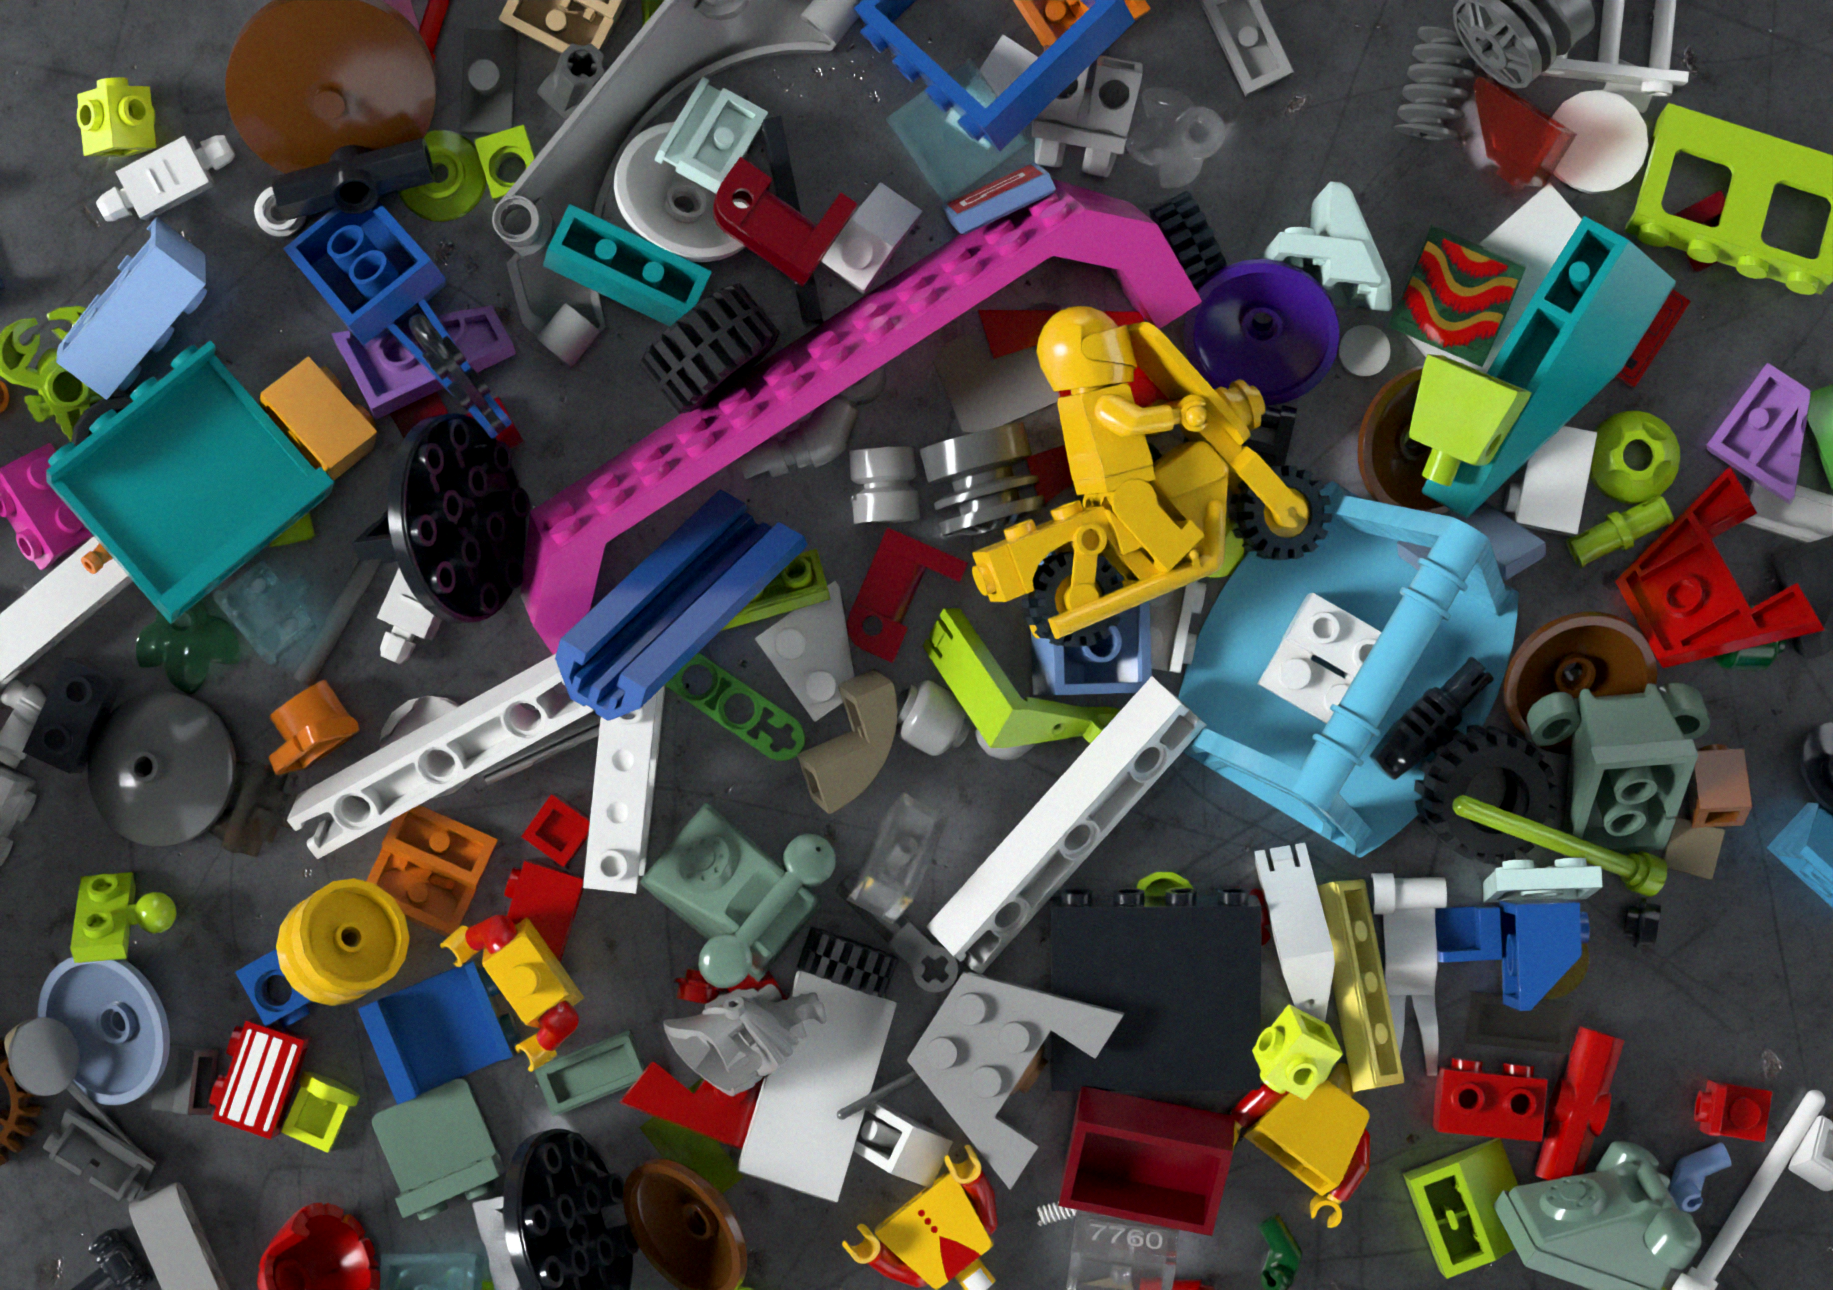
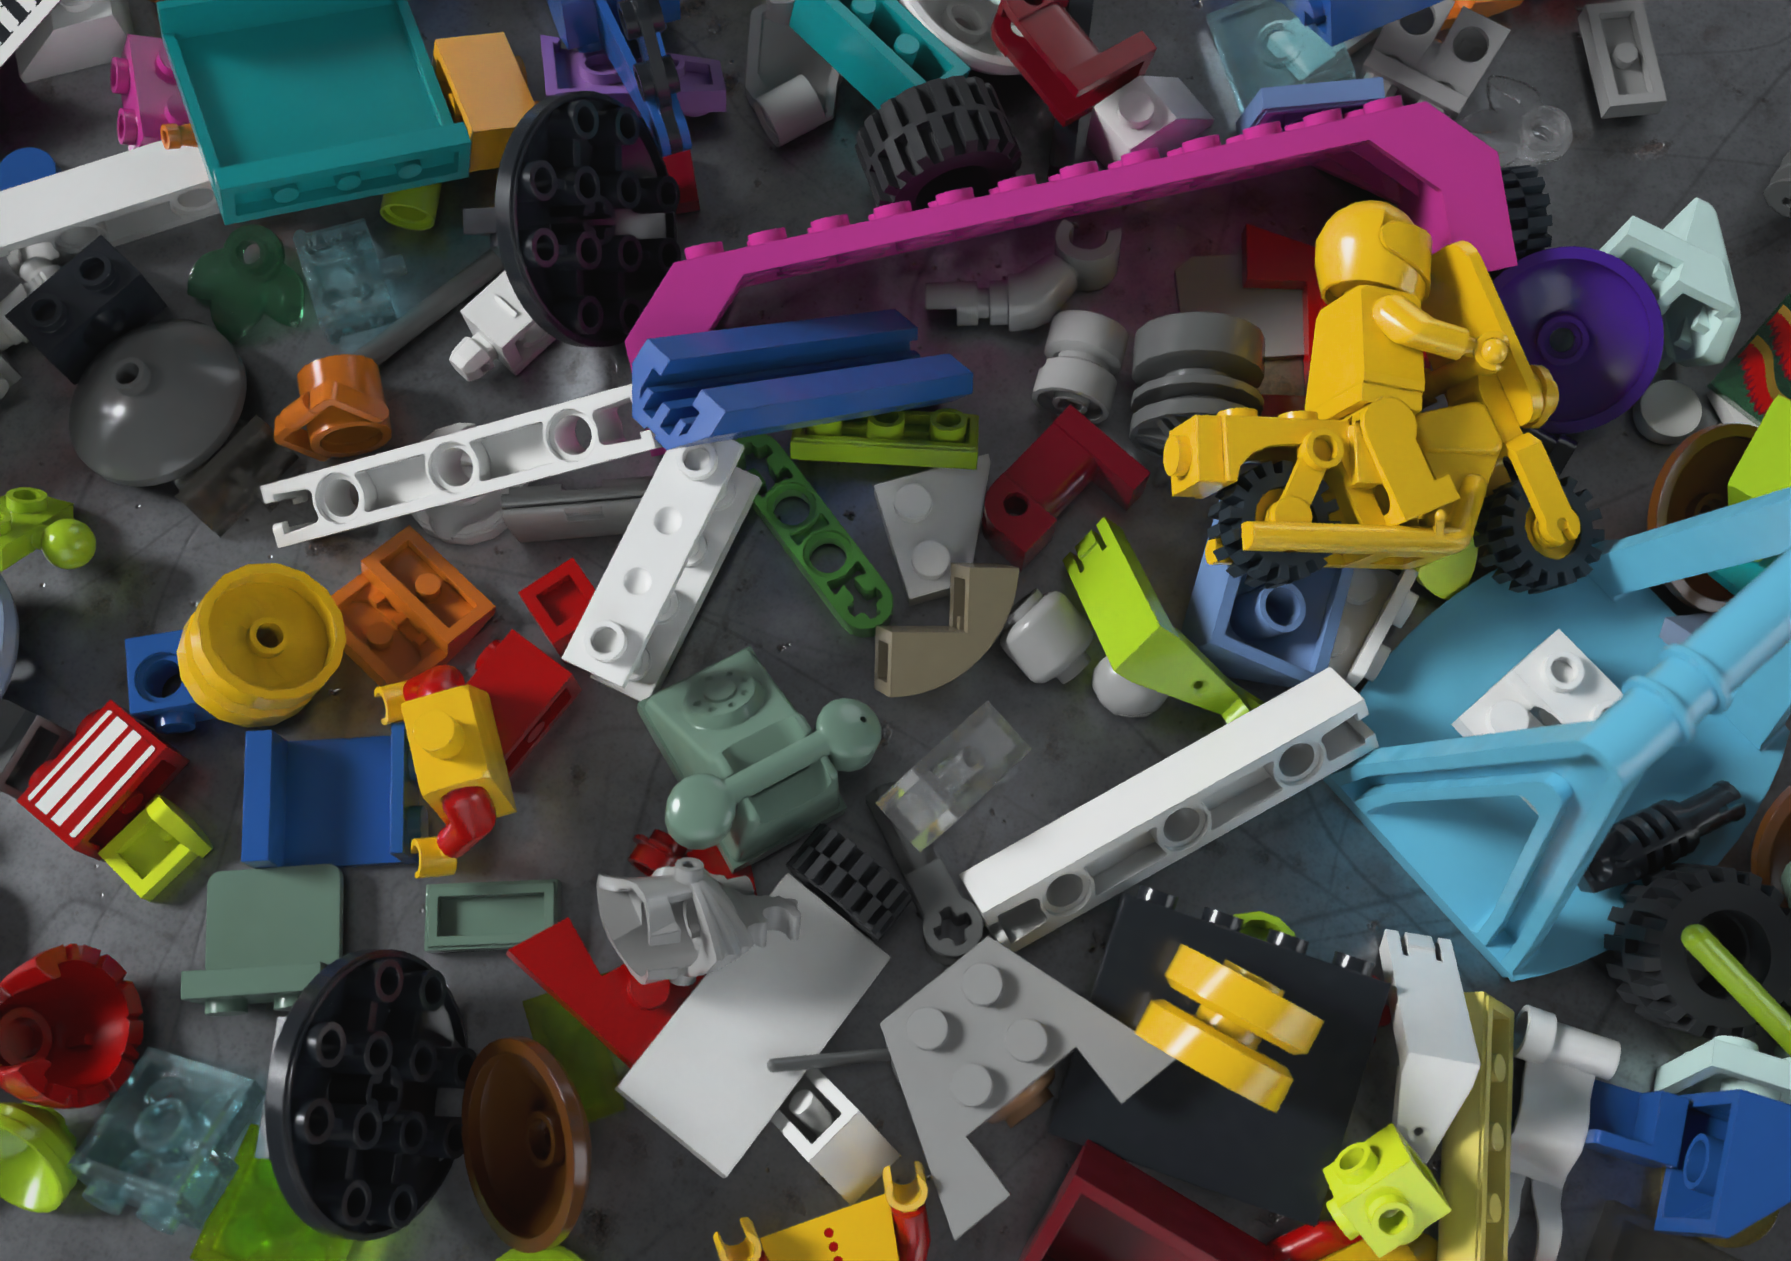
camera: 20 degrees right, 15 degrees down
none -> yellow wheel [1134,944,1324,1113]

